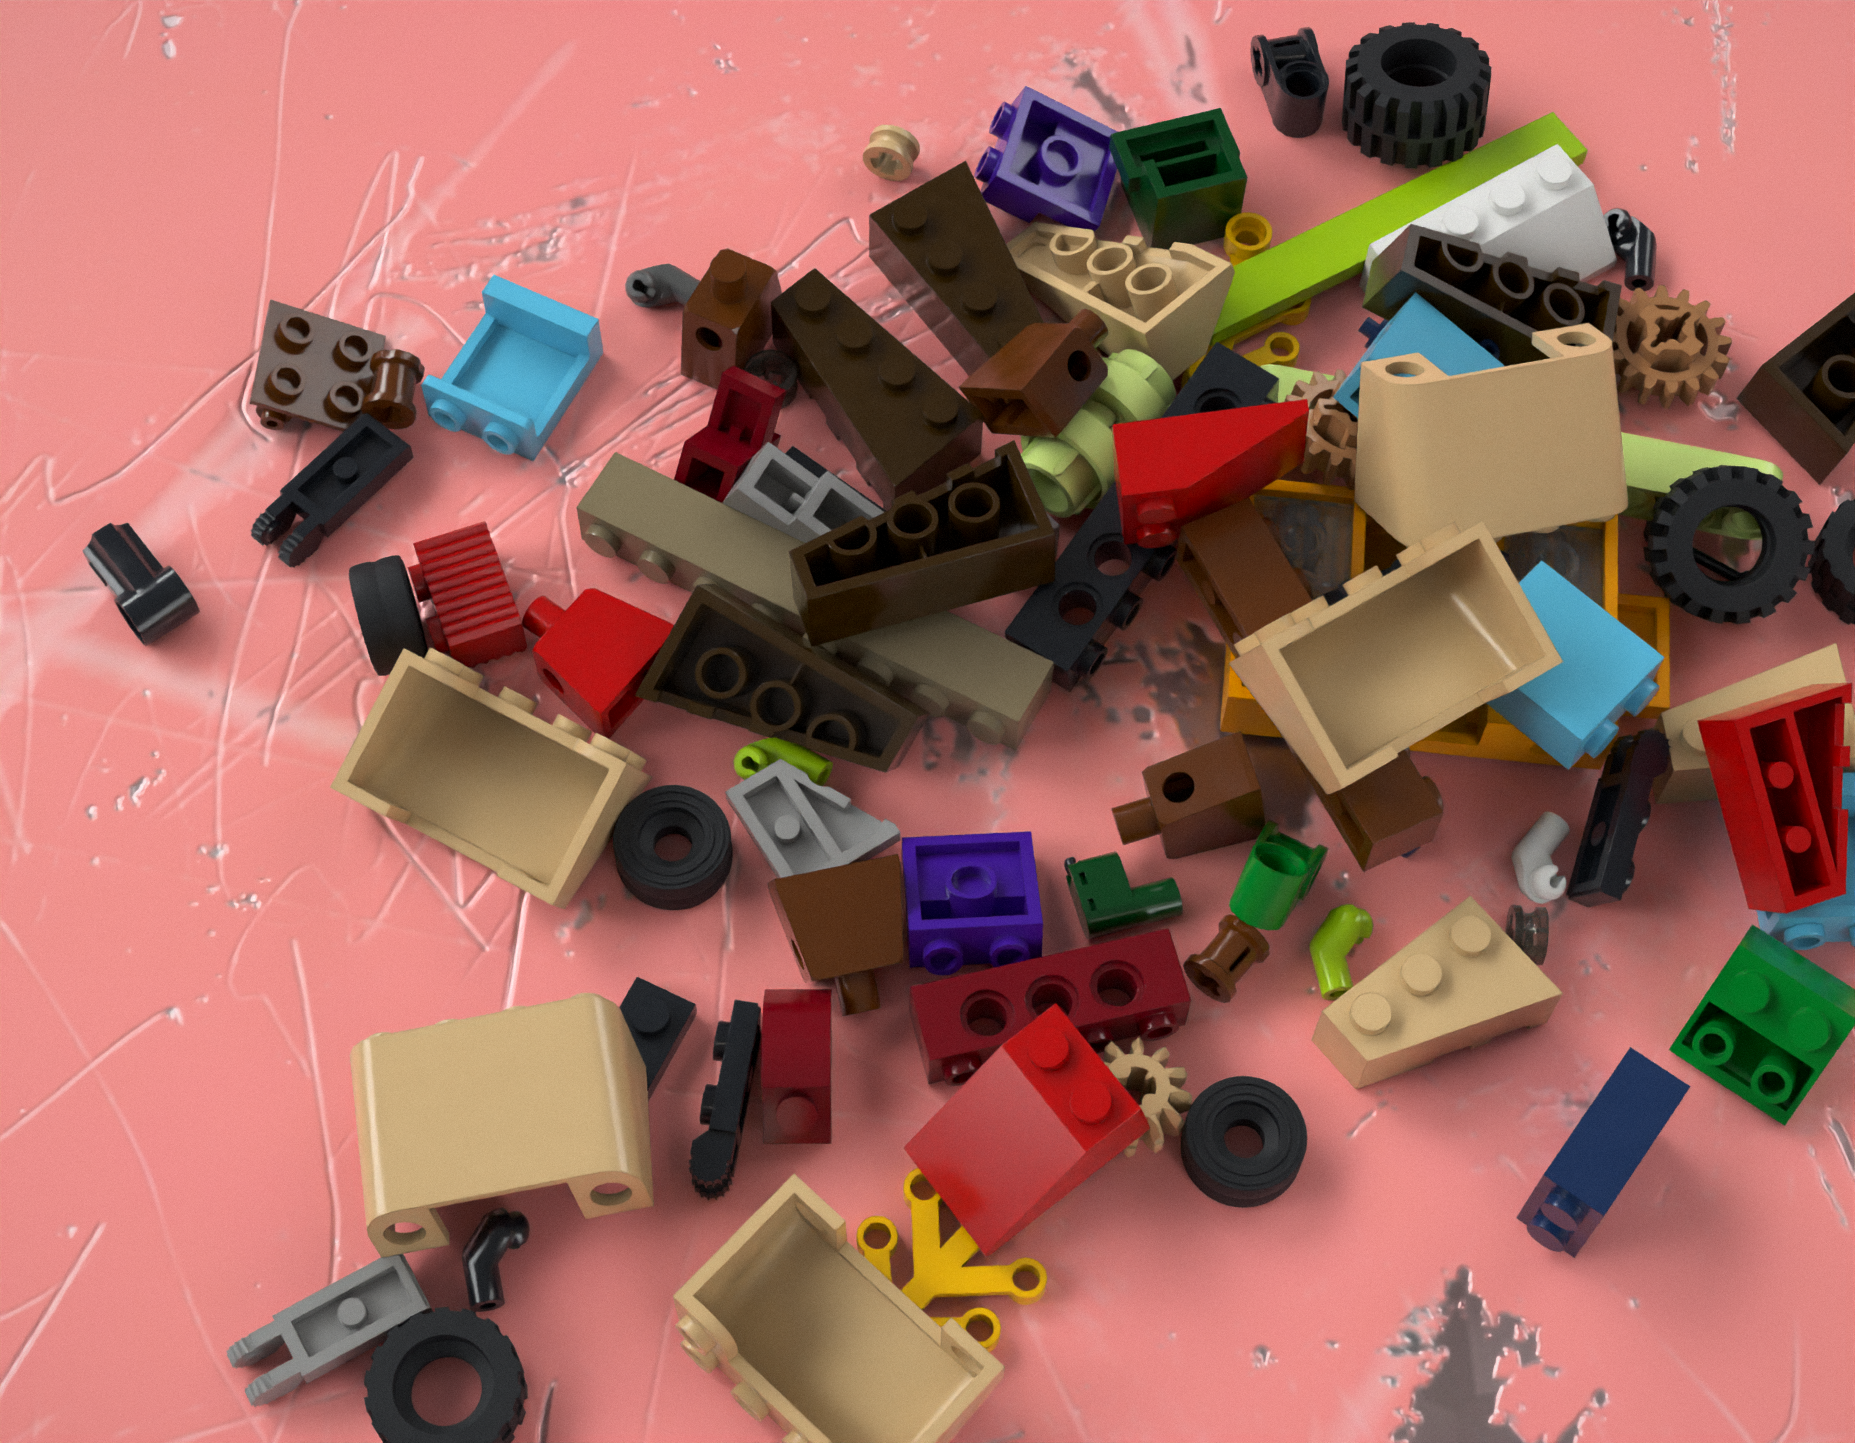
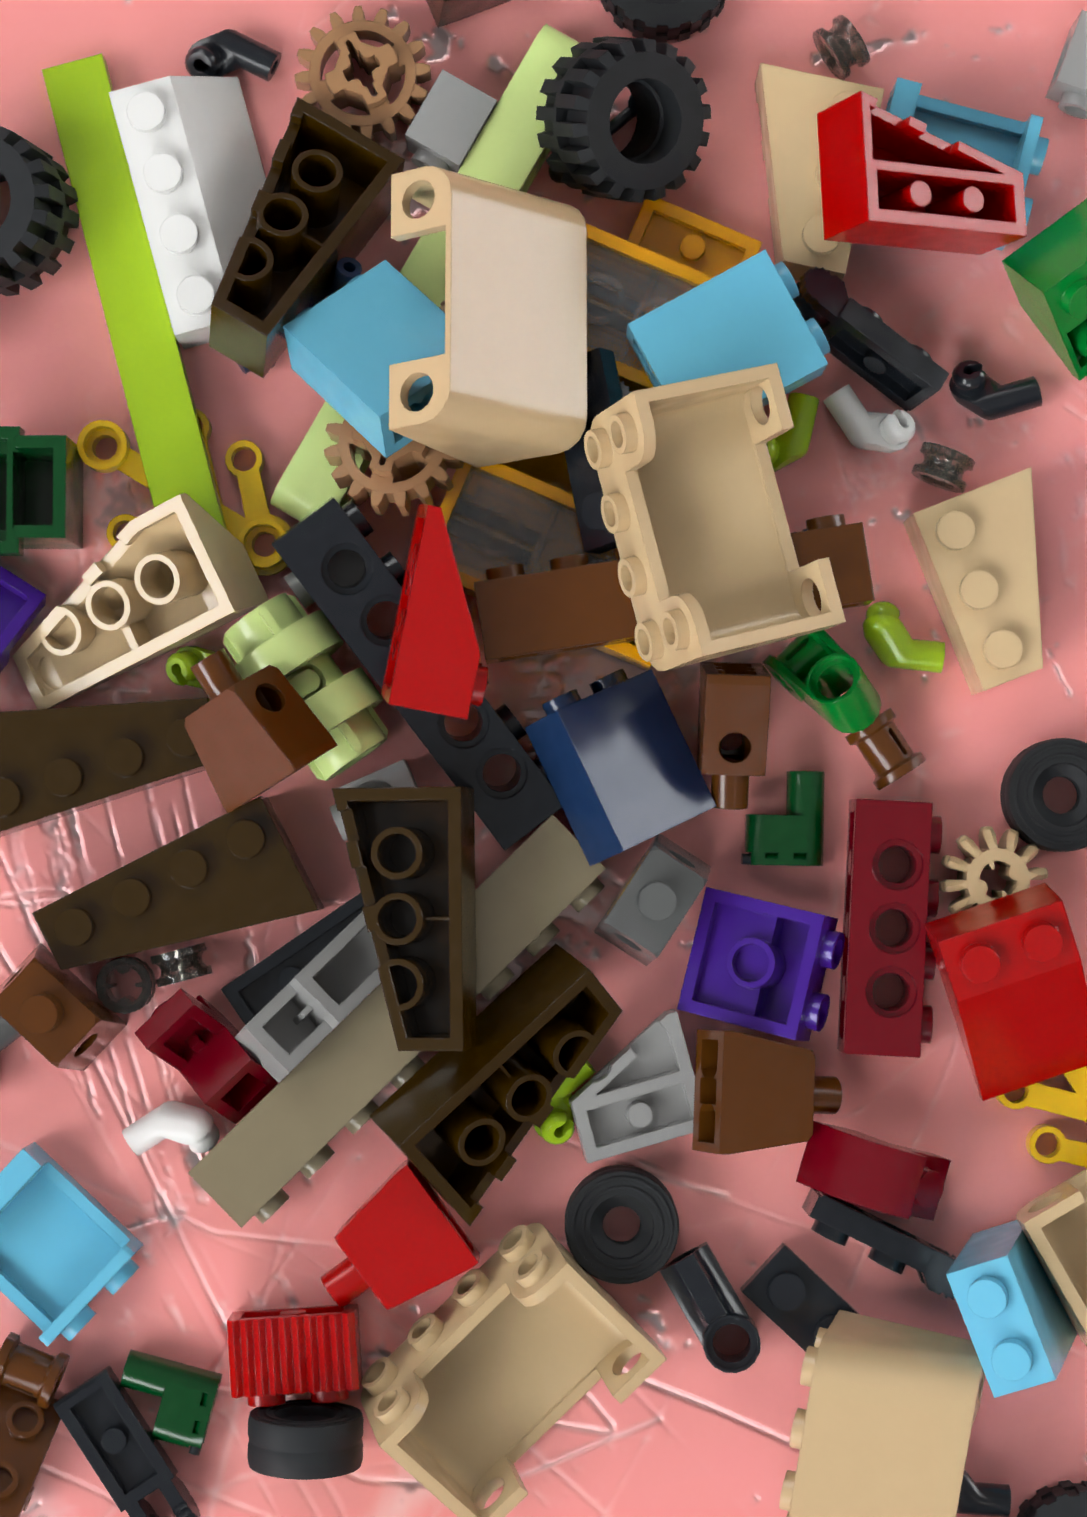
camera: 70 degrees left, 25 degrees up
none -> dark green piece [120,1349,222,1455]
none -> white arm [122,1101,220,1156]
none -> clear smoke bush [150,942,213,987]
none -> light grey brick [405,69,497,173]
none -> dark blue brick [525,669,716,866]
none -> dark grey torso [594,834,711,966]
none -> black piece [659,1242,760,1373]
none -> lime arm [767,393,819,472]
none -> medium azure brick [946,1220,1078,1398]
none -> black arm [949,360,1042,420]

